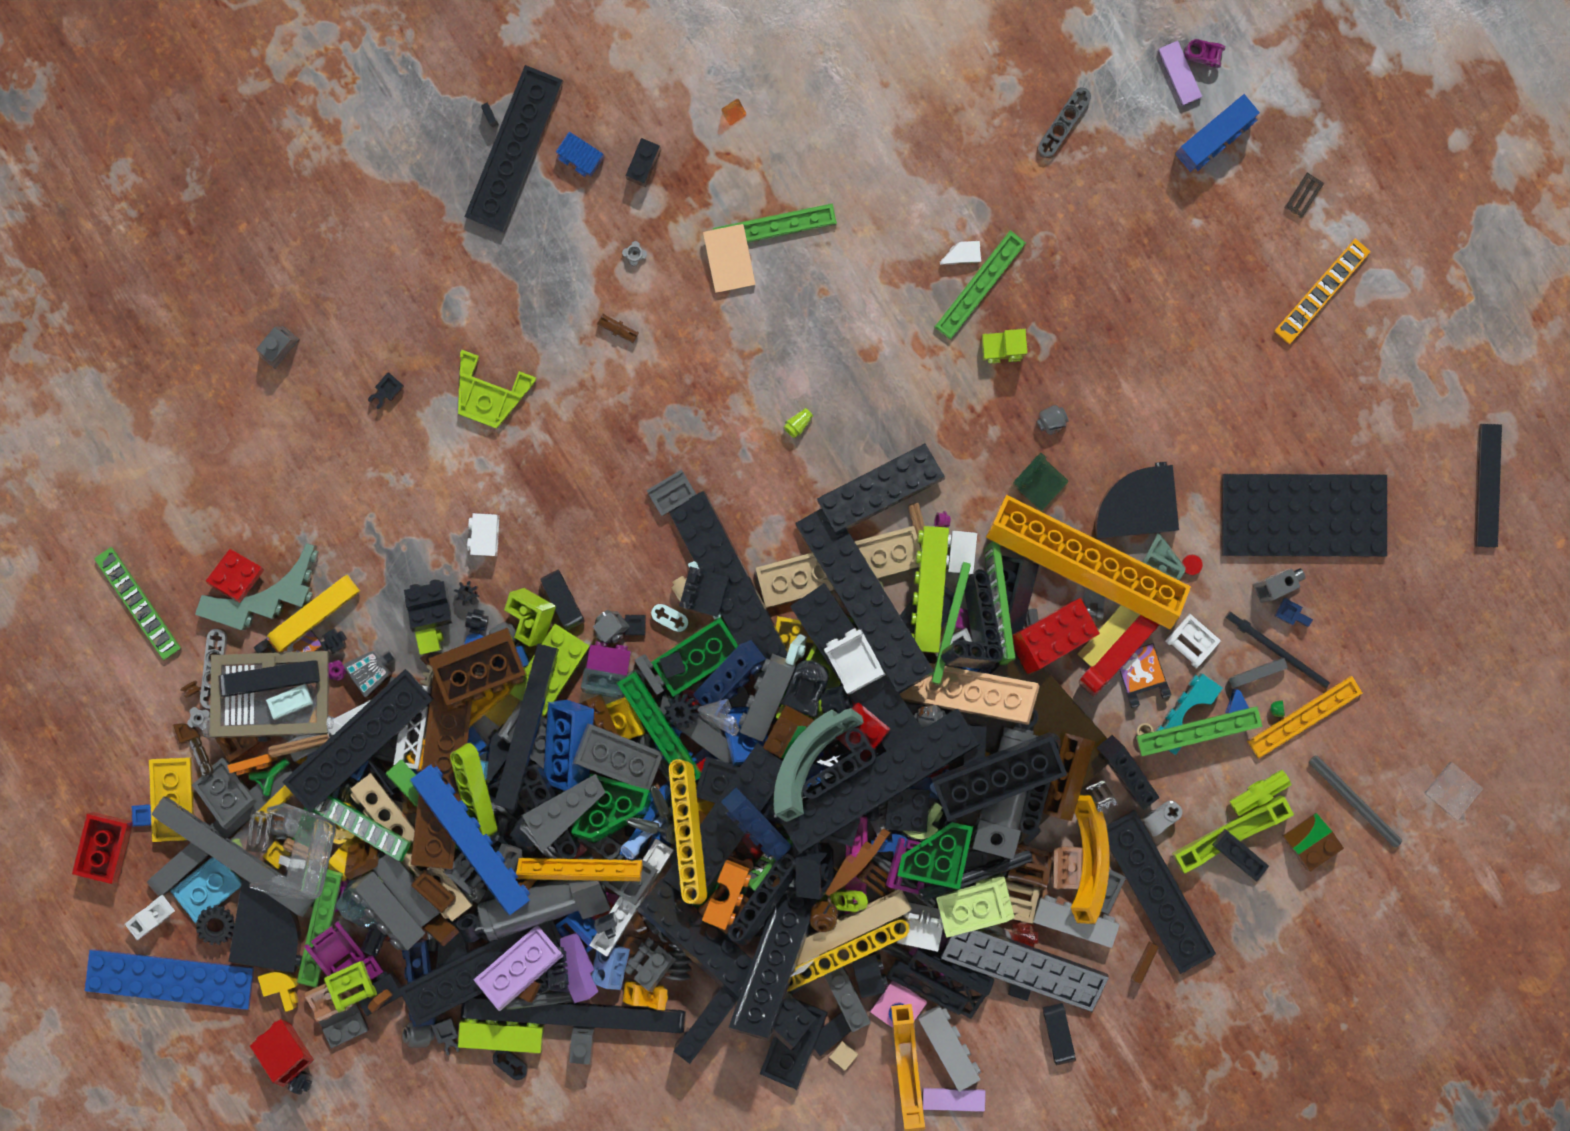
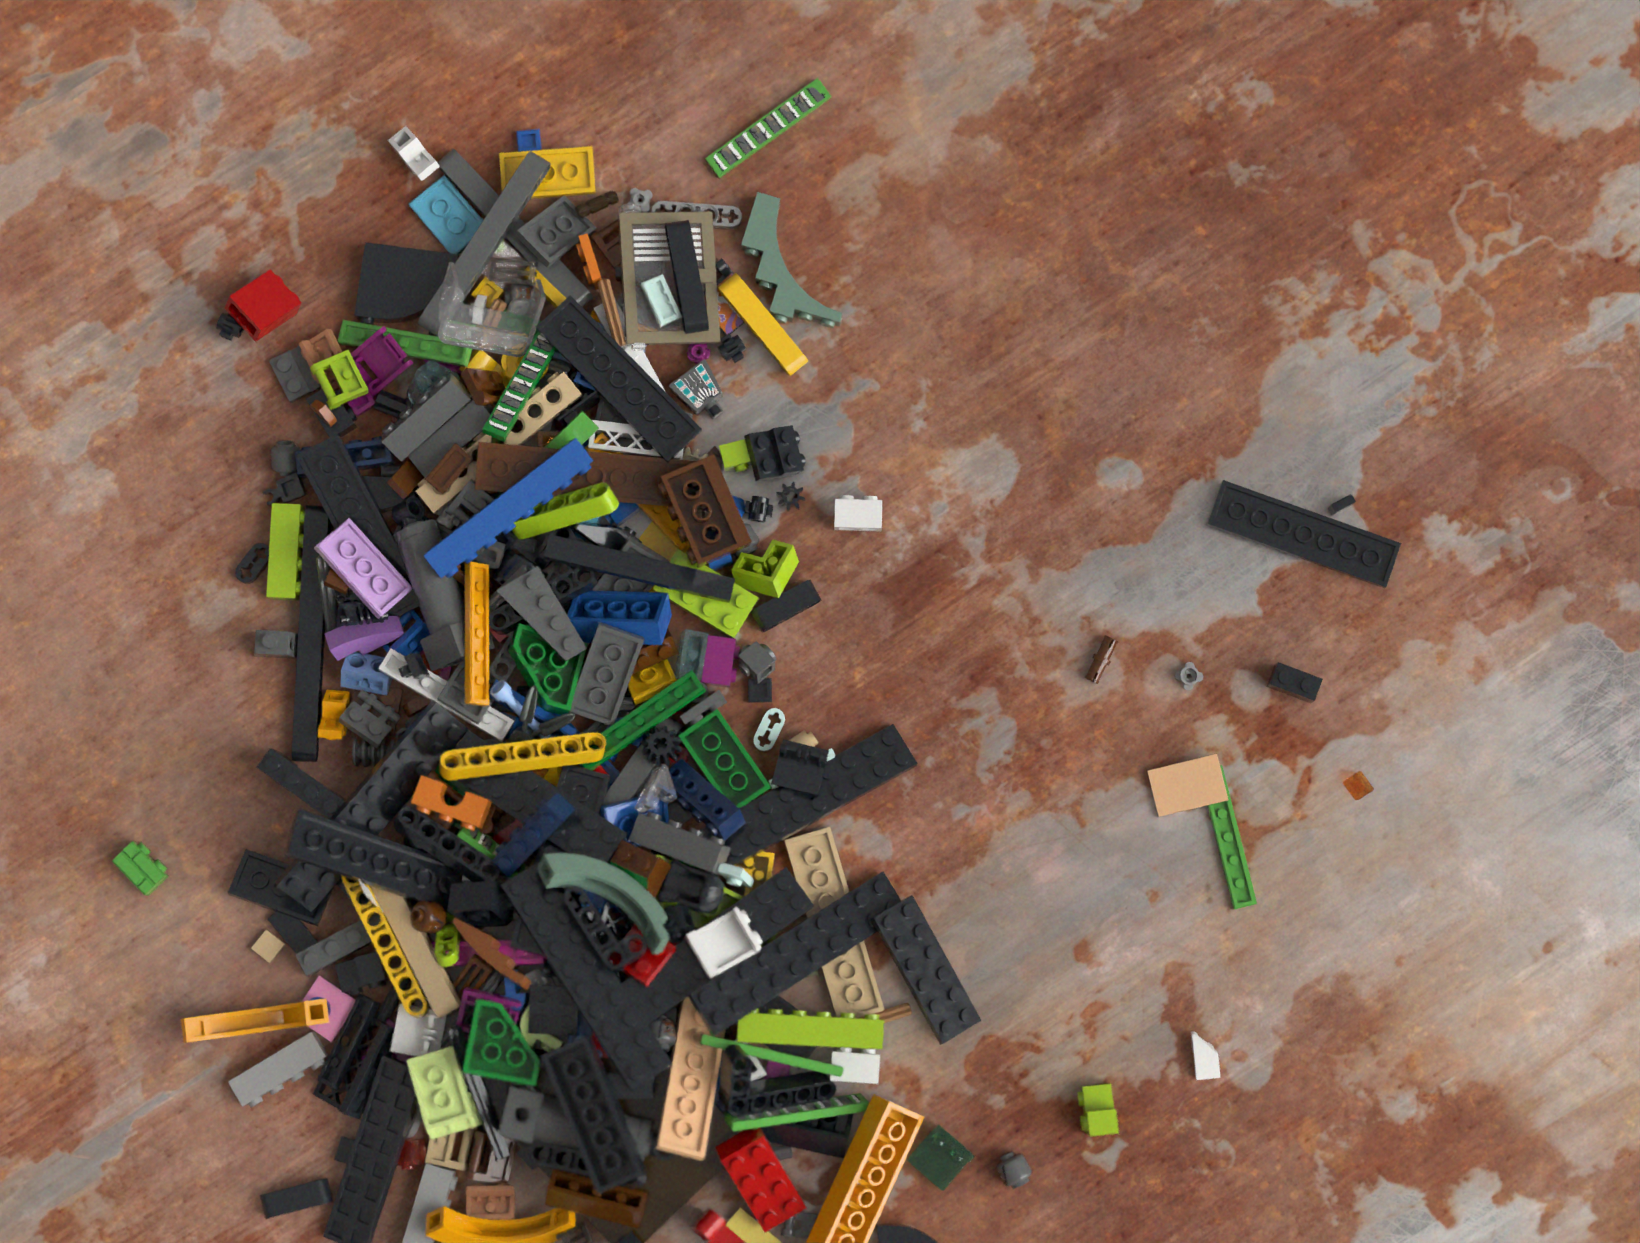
camera: 85 degrees right, 5 degrees down
red brick [72,812,133,884] -> none
blue plate [85,949,254,1010] -> none
reddish brown tile [173,723,201,744] -> none
reddish brown bush [180,680,201,698] -> none
black tyre [196,905,235,945] -> none
red plate [206,549,264,603] -> none
green piece [249,757,290,796] -> none
dark grey torso [256,326,300,369] -> none
yellow brick [258,970,299,1012] -> none
black plate [368,372,404,410] -> none
lime wing [458,350,537,429] -> none
blue brick [556,132,605,177] -> none
dark grey plate [646,470,696,516] -> none
black tile [660,652,686,678] -> none
lime cone [783,408,813,438] -> none
lavender tile [923,1088,985,1111] -> none
bright green tile [934,230,1026,340] -> none
magenta plate [934,511,951,528] -> none
dark grey beam [1038,87,1091,158] -> none

